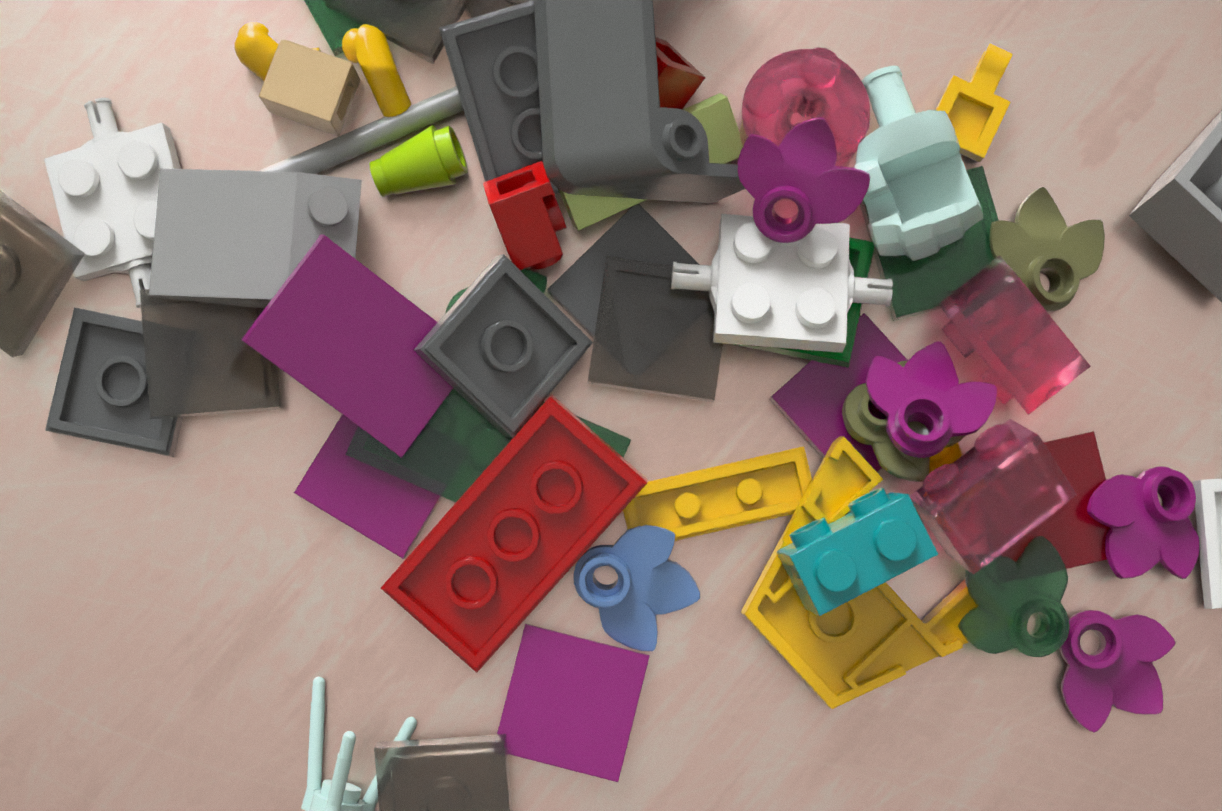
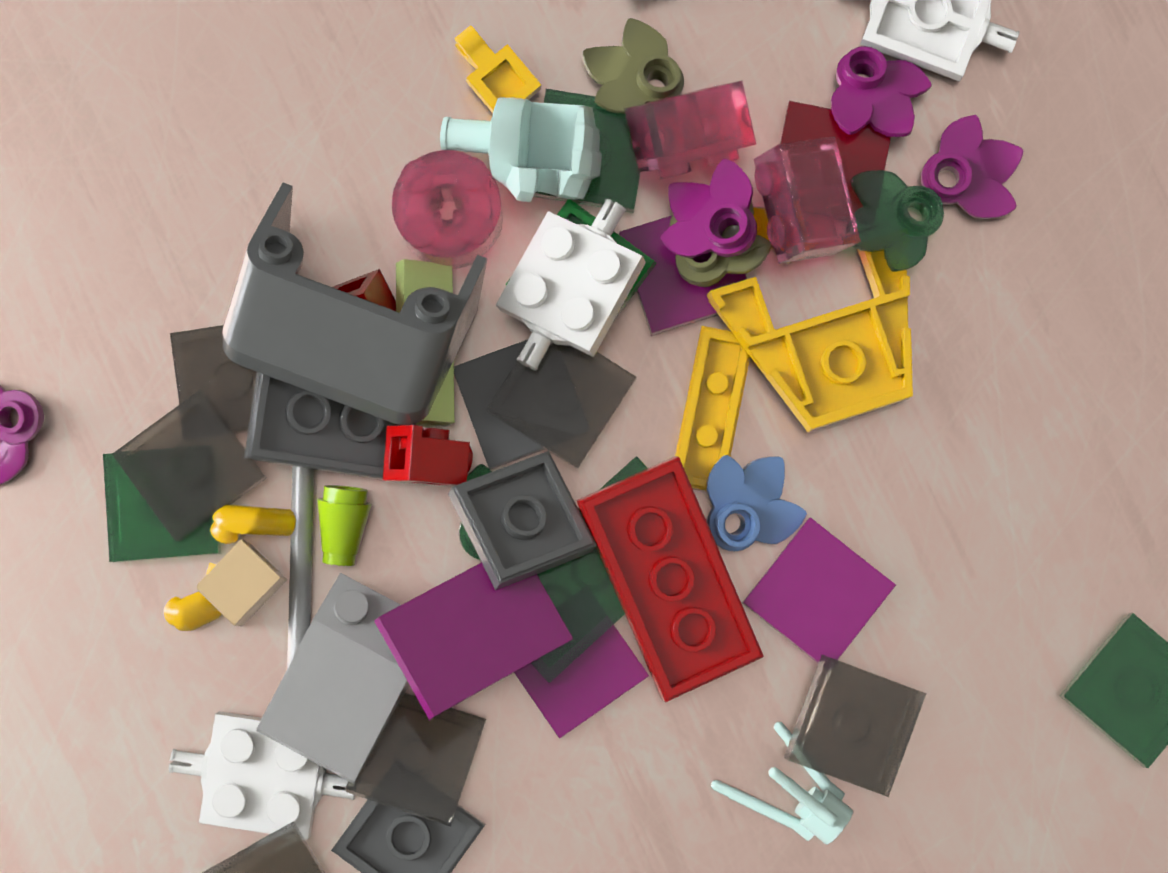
camera: 65 degrees left, 0 degrees up
magenta plate [738,117,870,243] -> none
teal brick [776,488,938,616] -> none

